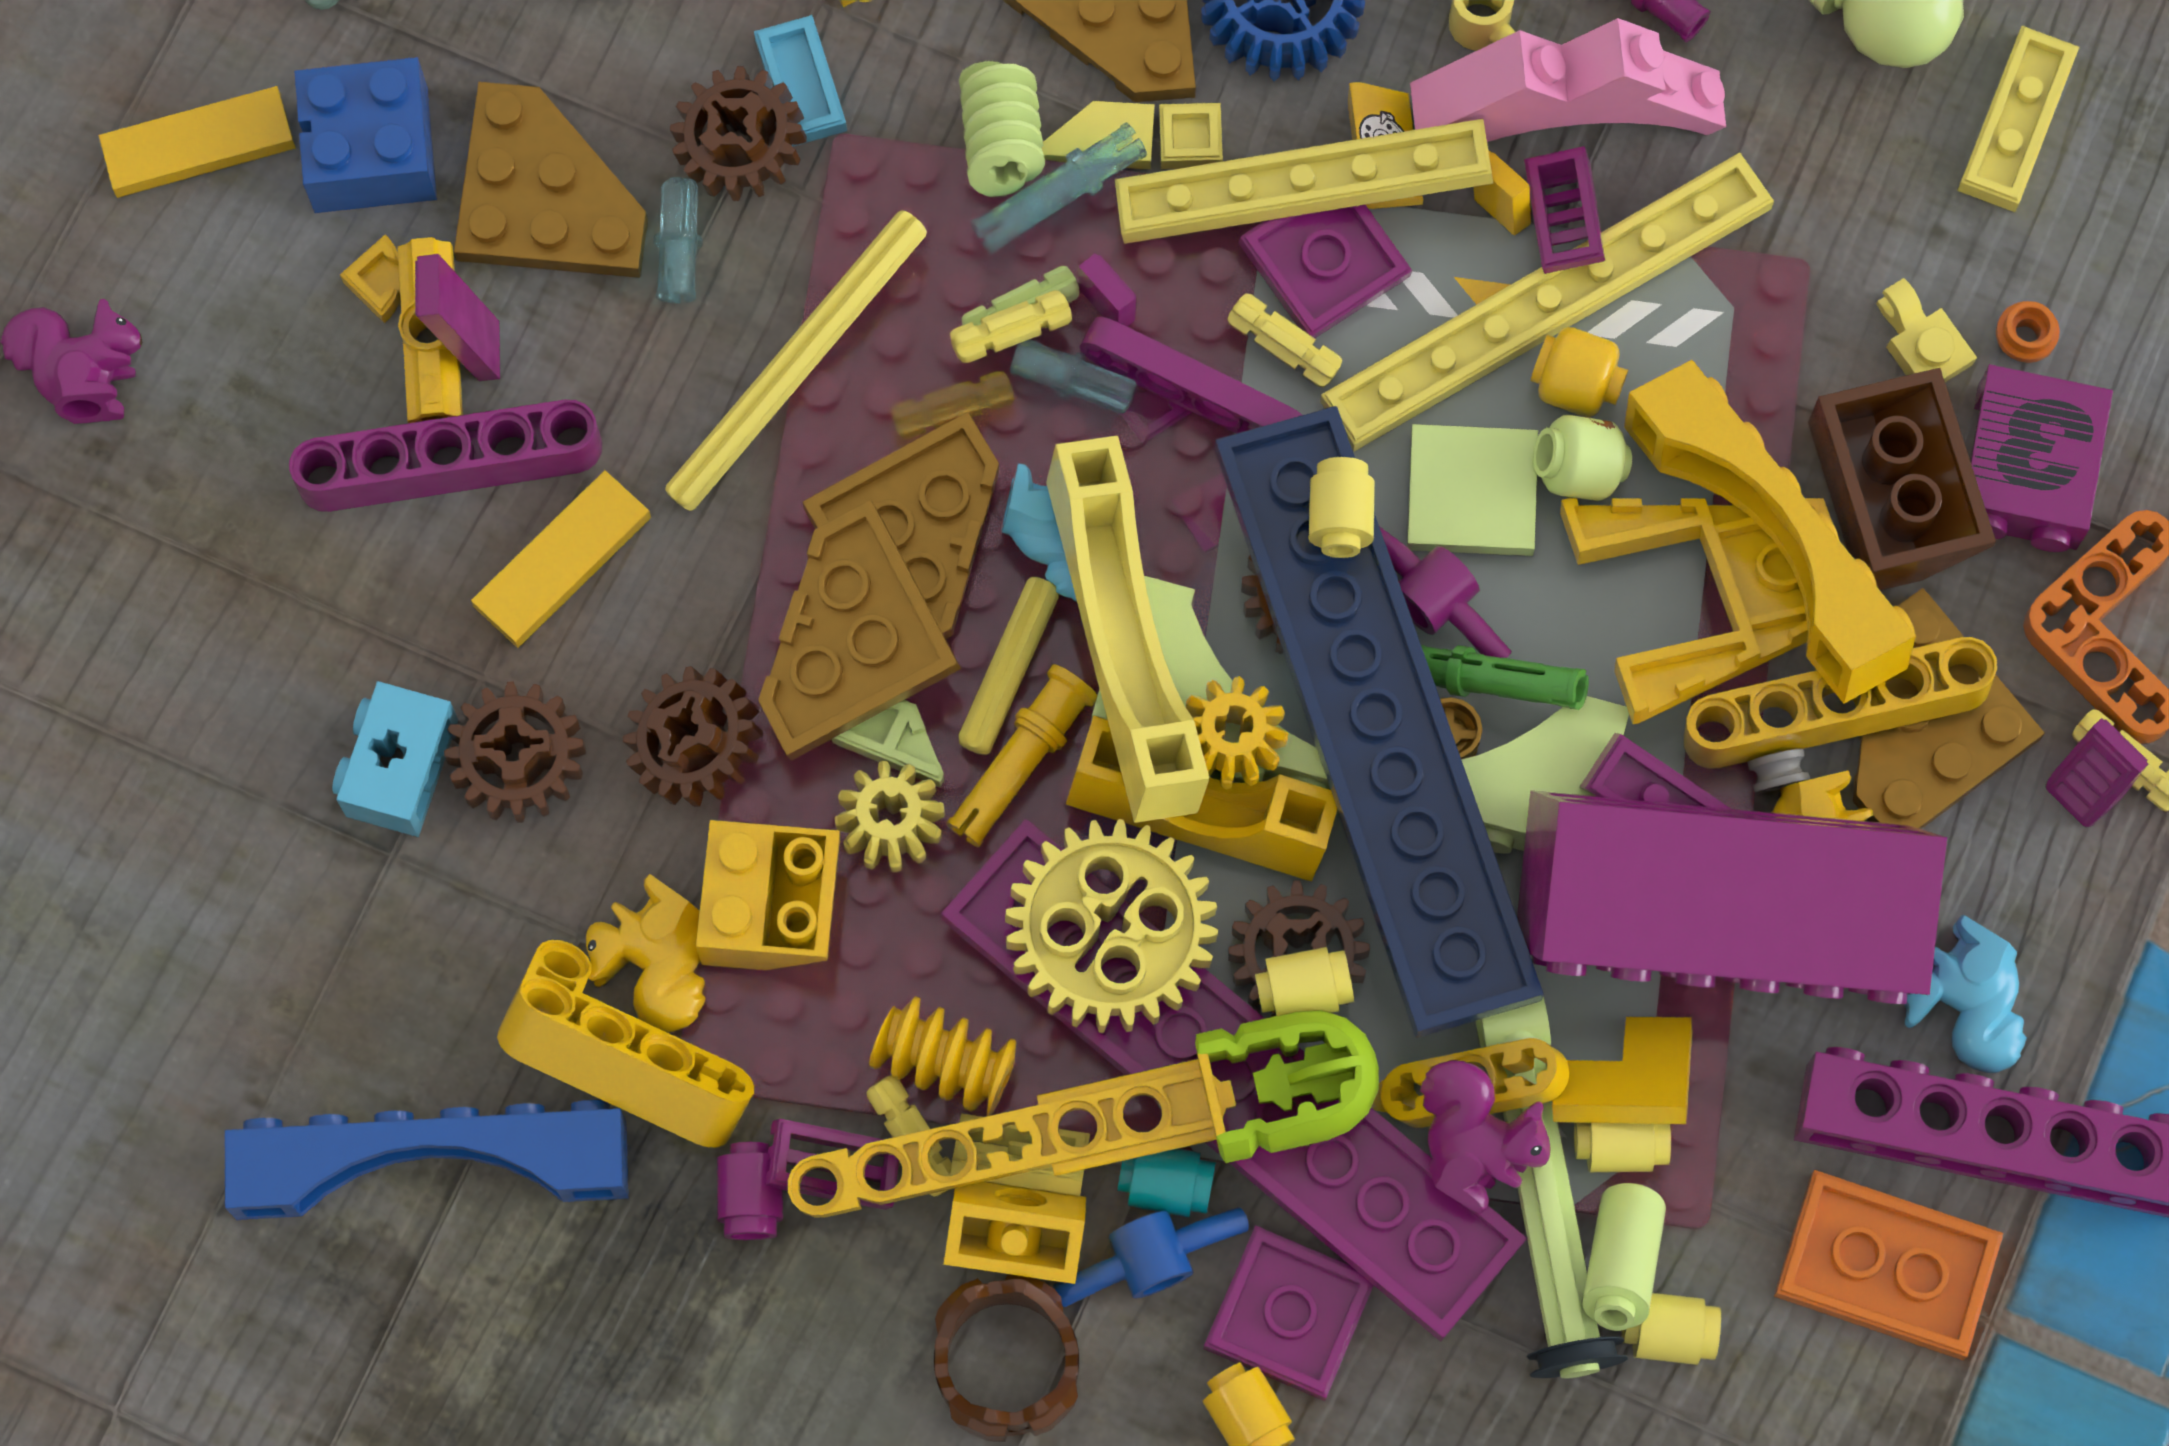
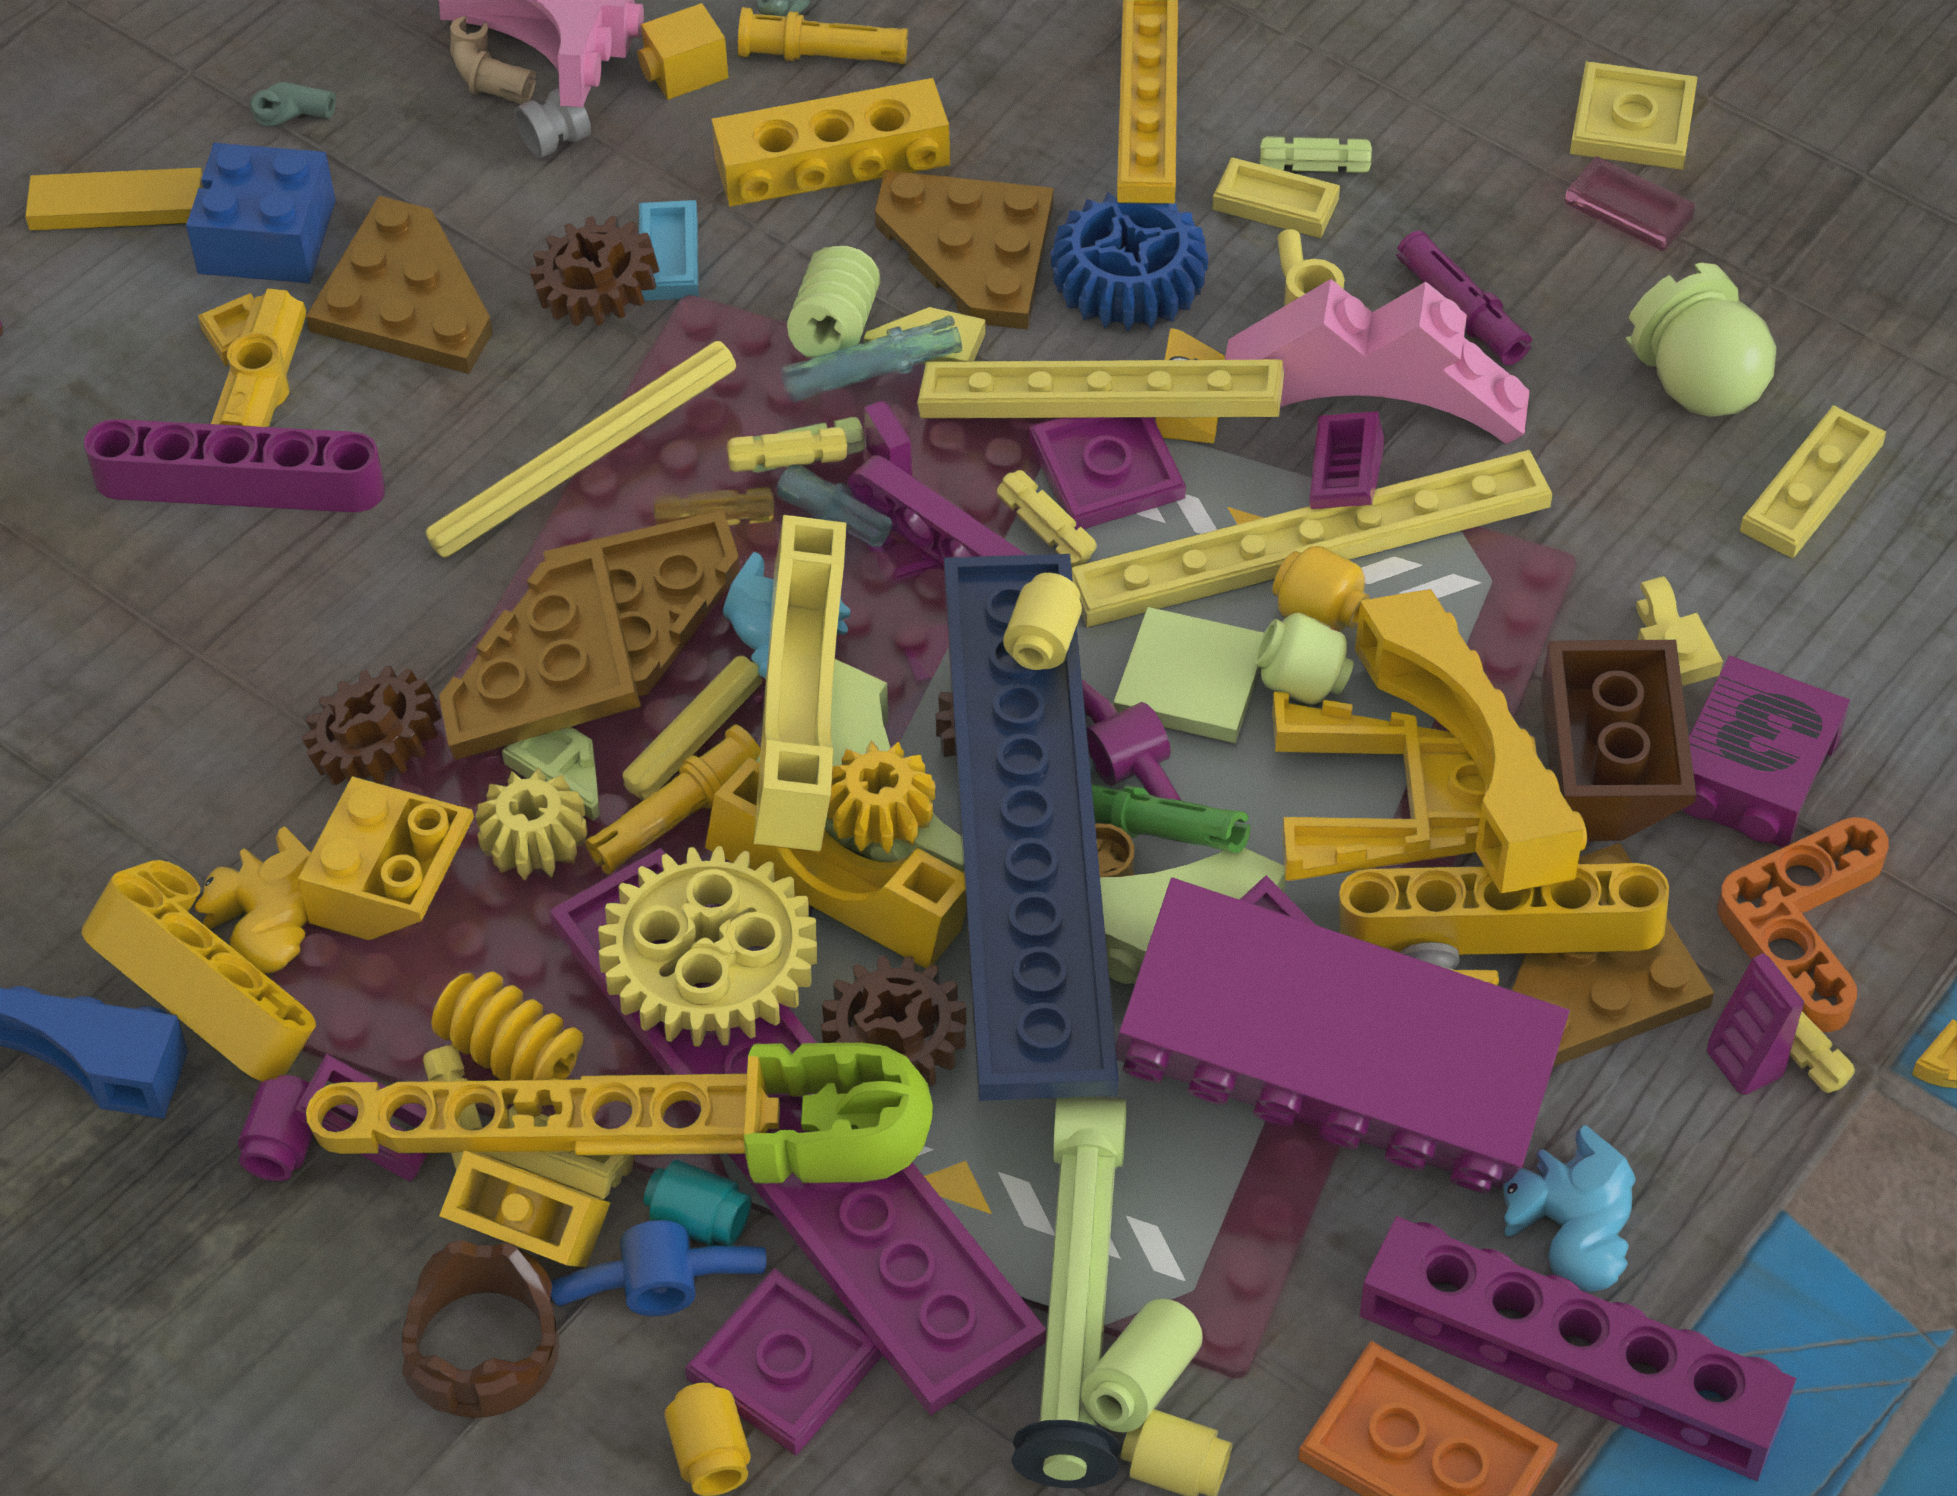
camera: 15 degrees right, 20 degrees down
medium azure brick [332,681,459,837] -> none
magenta tile [415,254,500,381] -> none
reddish brown gear [444,681,586,823] -> none
yellow tile [471,470,651,648] -> none
clear light blue axle [653,177,703,303] -> none
light yellow tile [1159,103,1223,170] -> none
light yellow brick [1255,947,1355,1016] -> none
yellow beam [1381,1038,1569,1128] -> none
magenta animal [1420,1060,1551,1214] -> none
yellow tile [1473,150,1531,236] -> none
yellow tile [1552,1017,1692,1124] -> none
light yellow brick [1574,1122,1671,1173] -> none
orange plate [1996,301,2060,363] -> none

